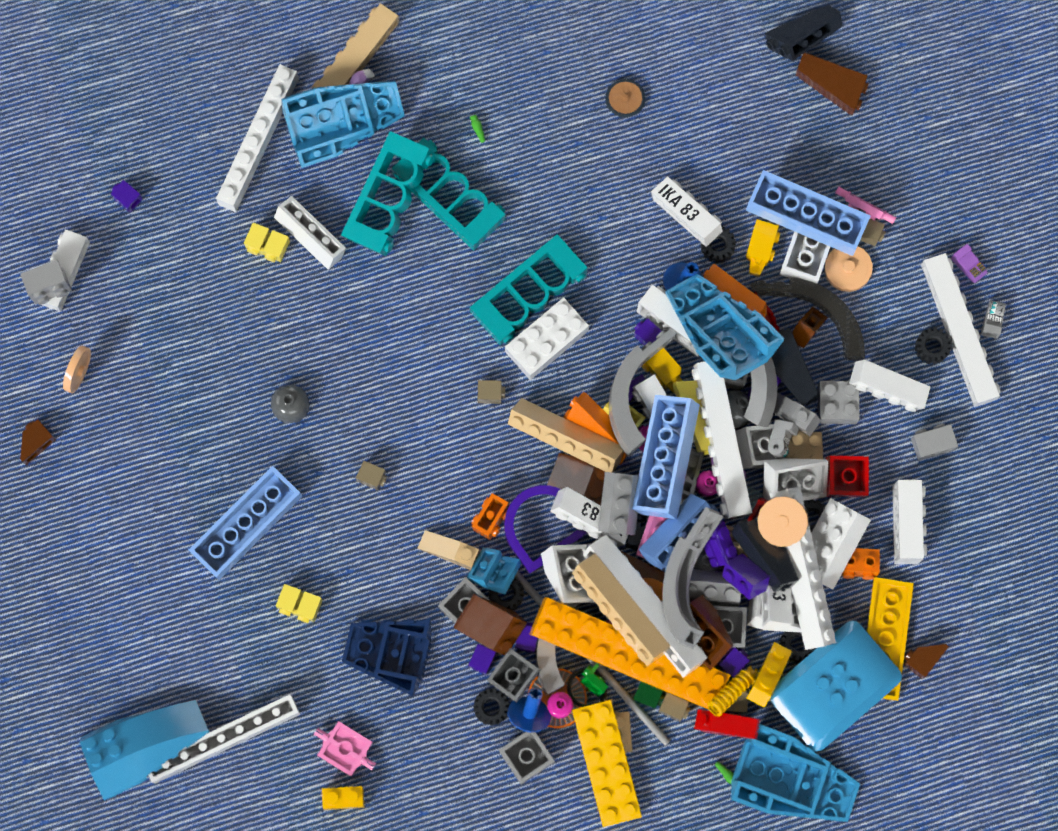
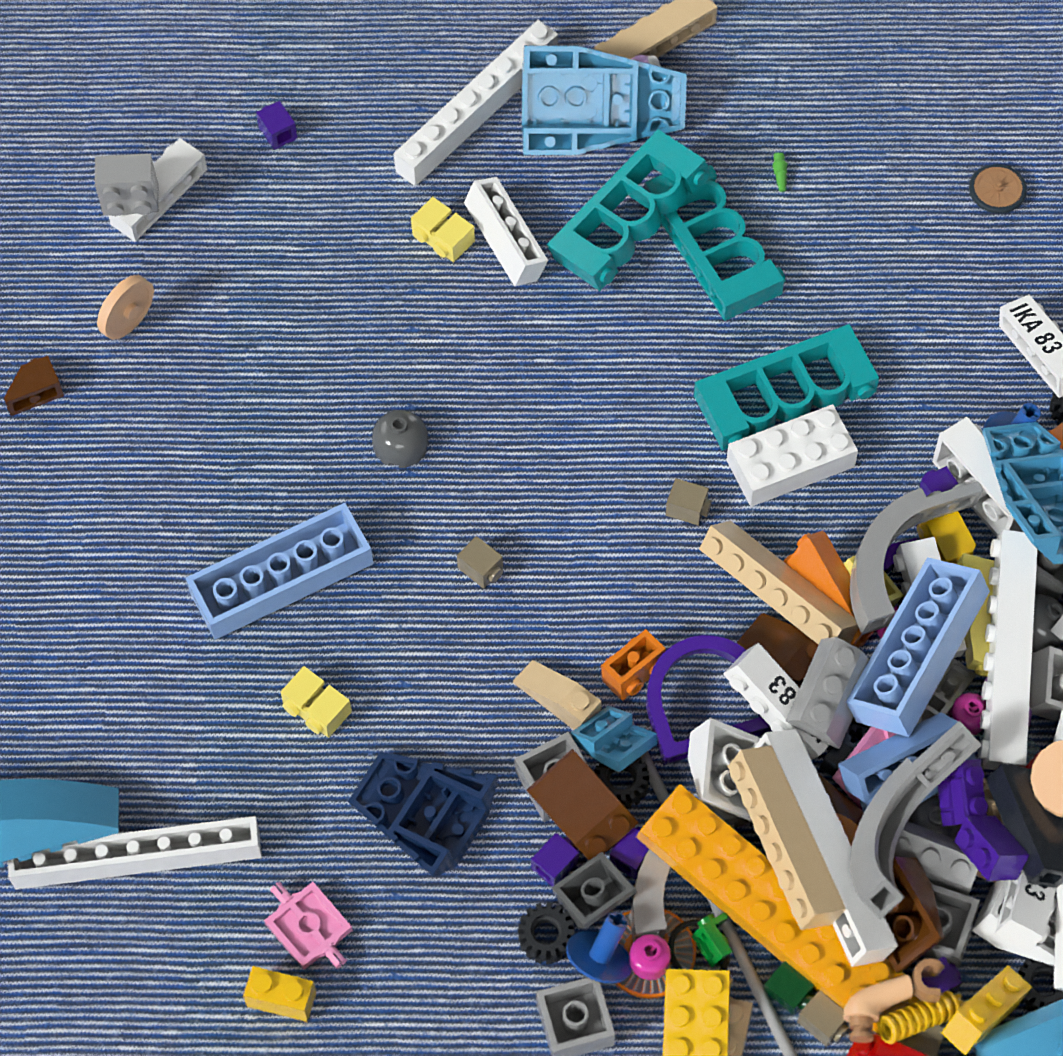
camera: 20 degrees right, 15 degrees down
none -> piece [843,958,944,1043]

